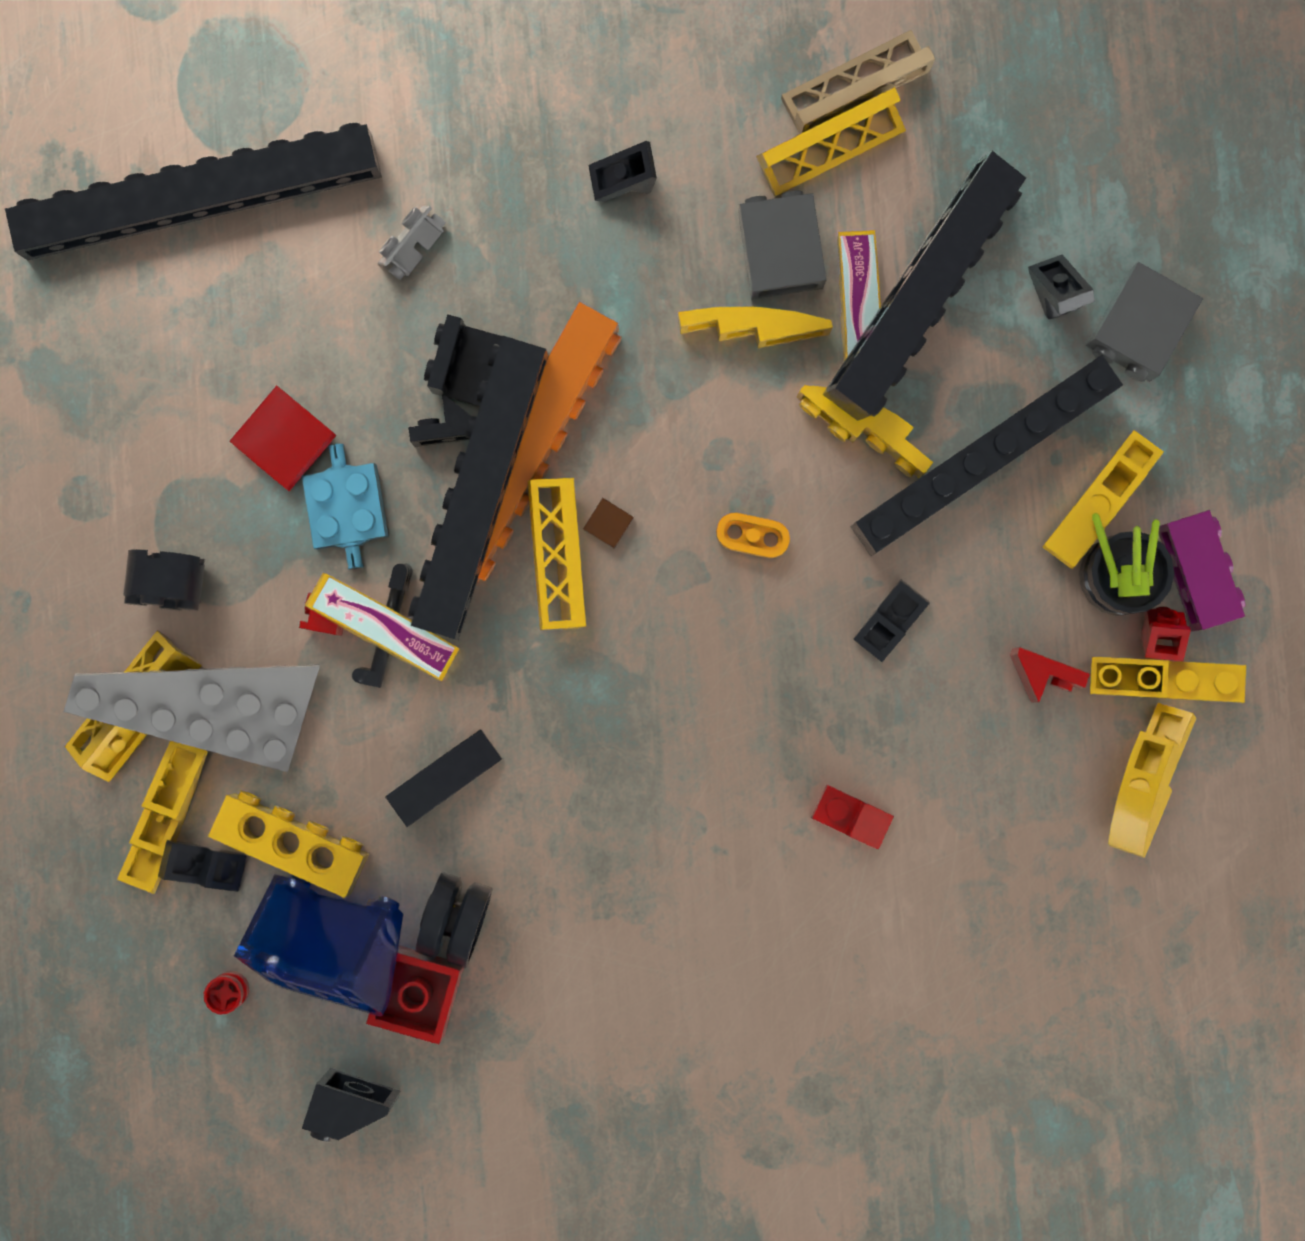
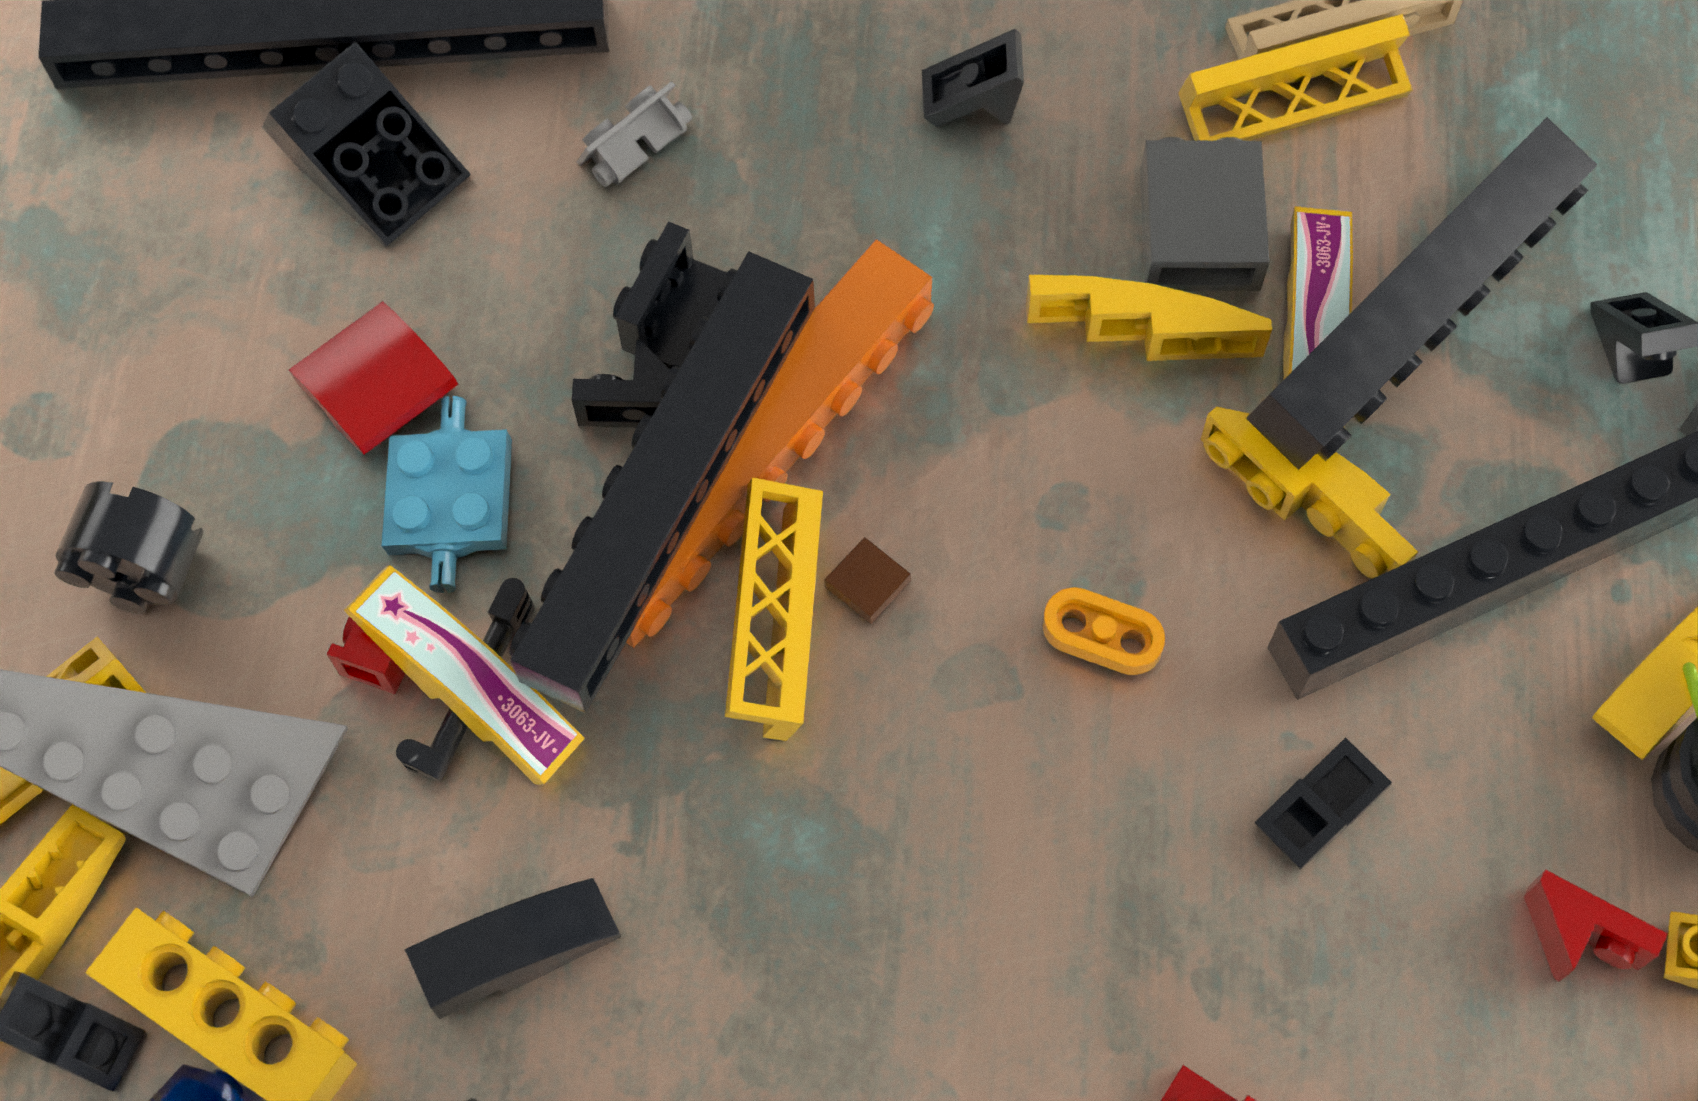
camera: 10 degrees right, 20 degrees down
none -> black slope [262,42,471,248]

